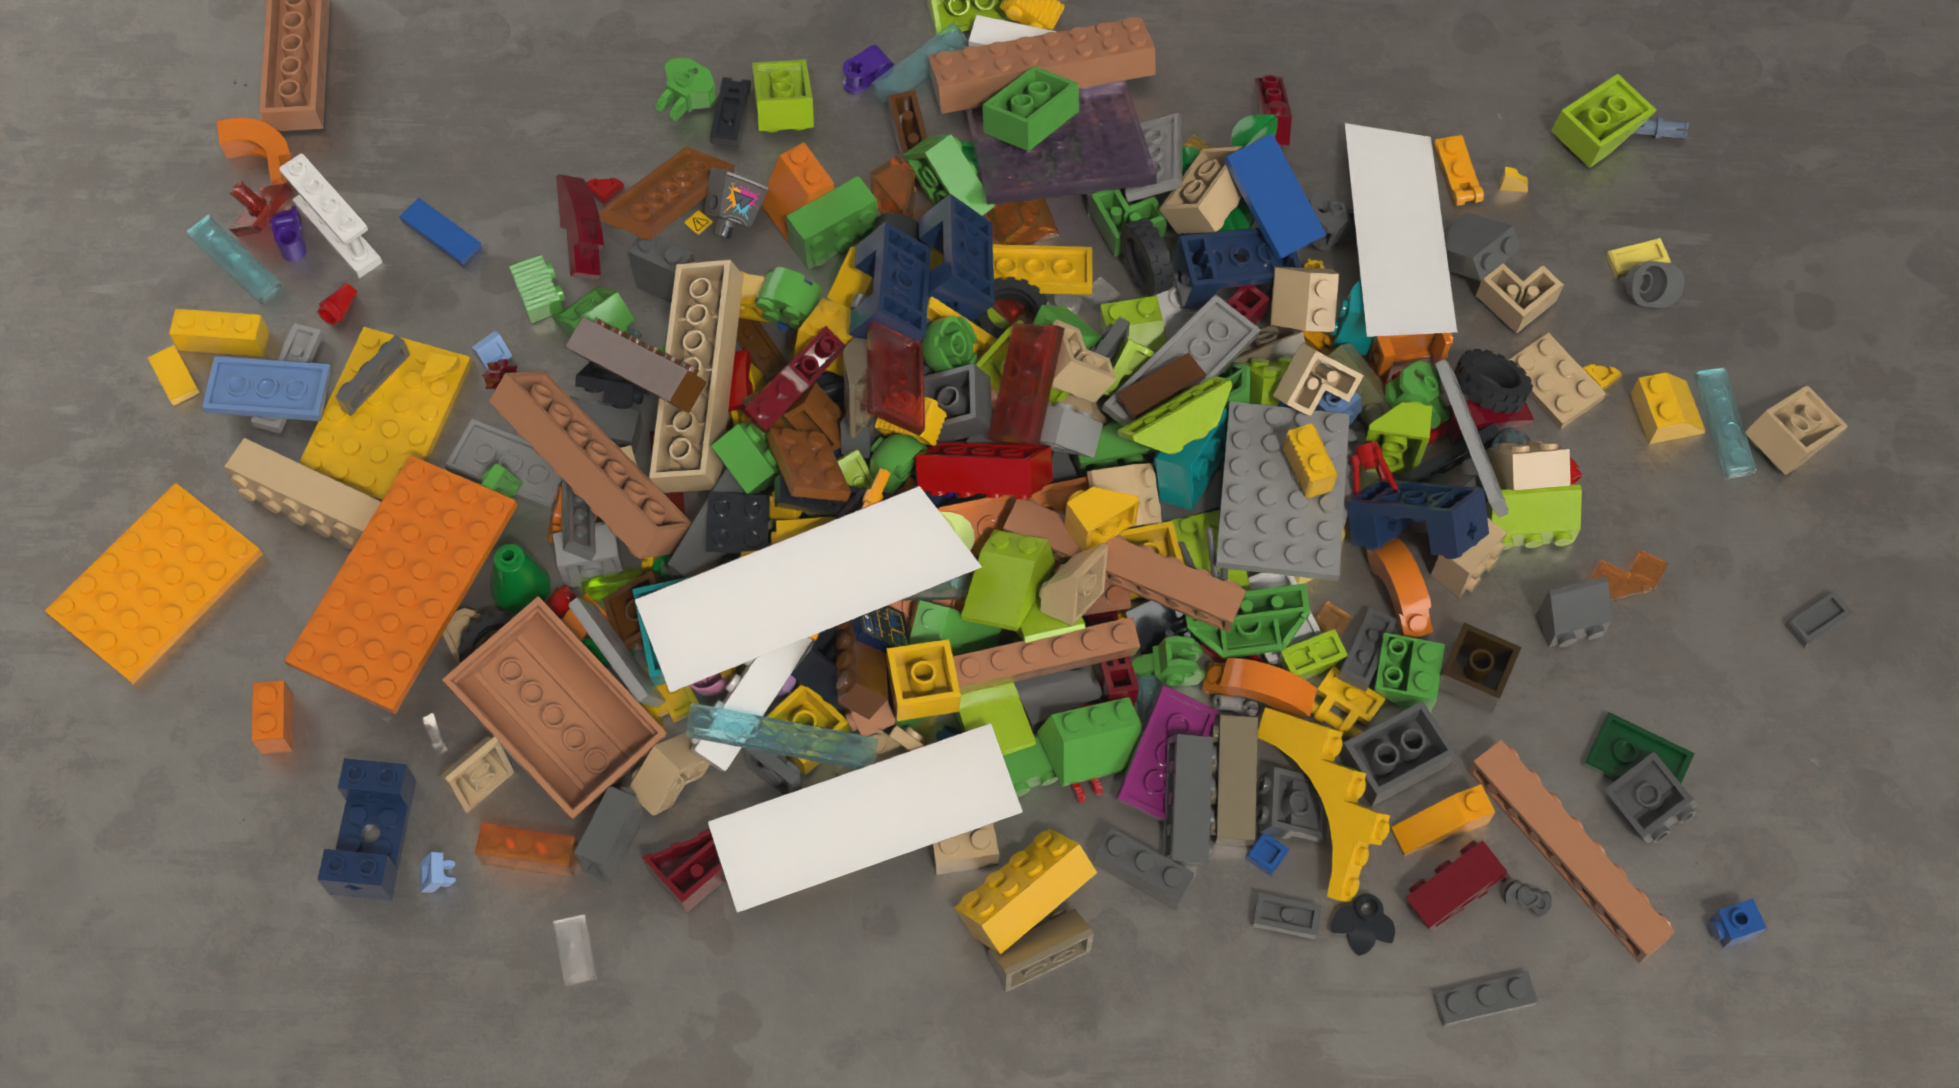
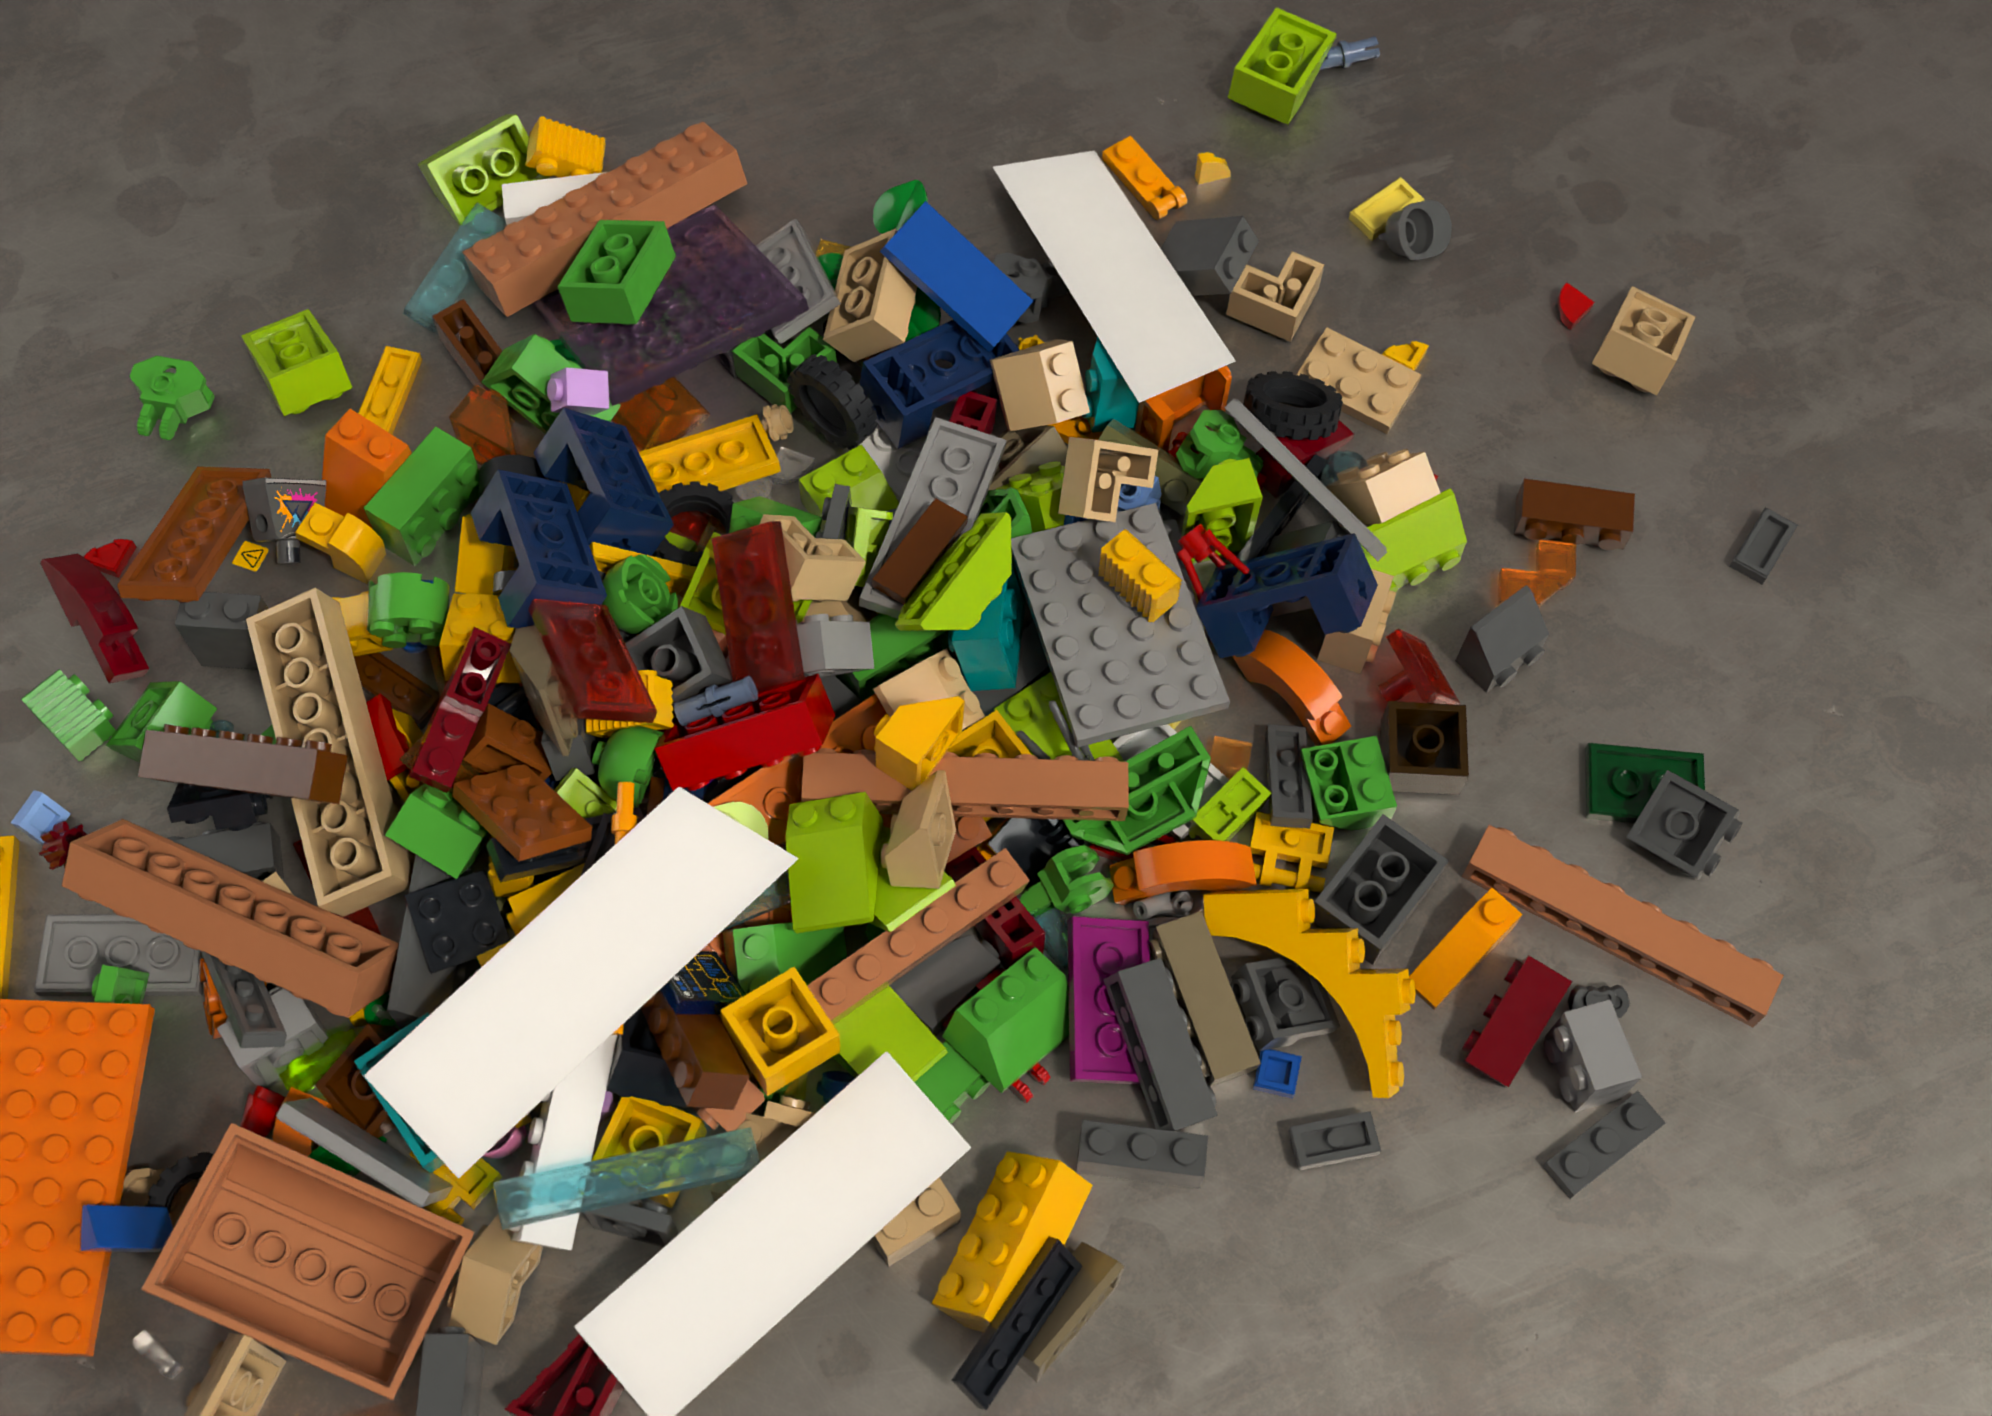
camera: 25 degrees left, 0 degrees up
green cone [490,544,551,614] -> none
black plate [710,77,751,147] -> none
dark purple piece [843,45,895,94] -> none
dark red slope [1255,75,1292,146] -> none
black plate [1331,894,1395,956] -> none
yellow slope [1630,372,1705,444] -> none
clear light blue plate [1695,368,1757,479] -> none
blue brick [1710,899,1767,949] -> none
none -> blue slope [80,1205,173,1252]
none -> yellow brick [295,502,386,584]
none -> yellow tile [358,346,422,435]
none -> lavender brick [547,367,609,415]
none -> sand blue pin [674,676,758,726]
none -> tan plate [762,404,793,441]
none -> black tile [951,1237,1082,1410]
none -> clear red tile [1378,628,1461,705]
none -> reddish brown brick [1514,478,1635,550]
none -> light grey brick [1544,1000,1642,1112]
none -> red tile [1558,282,1595,330]

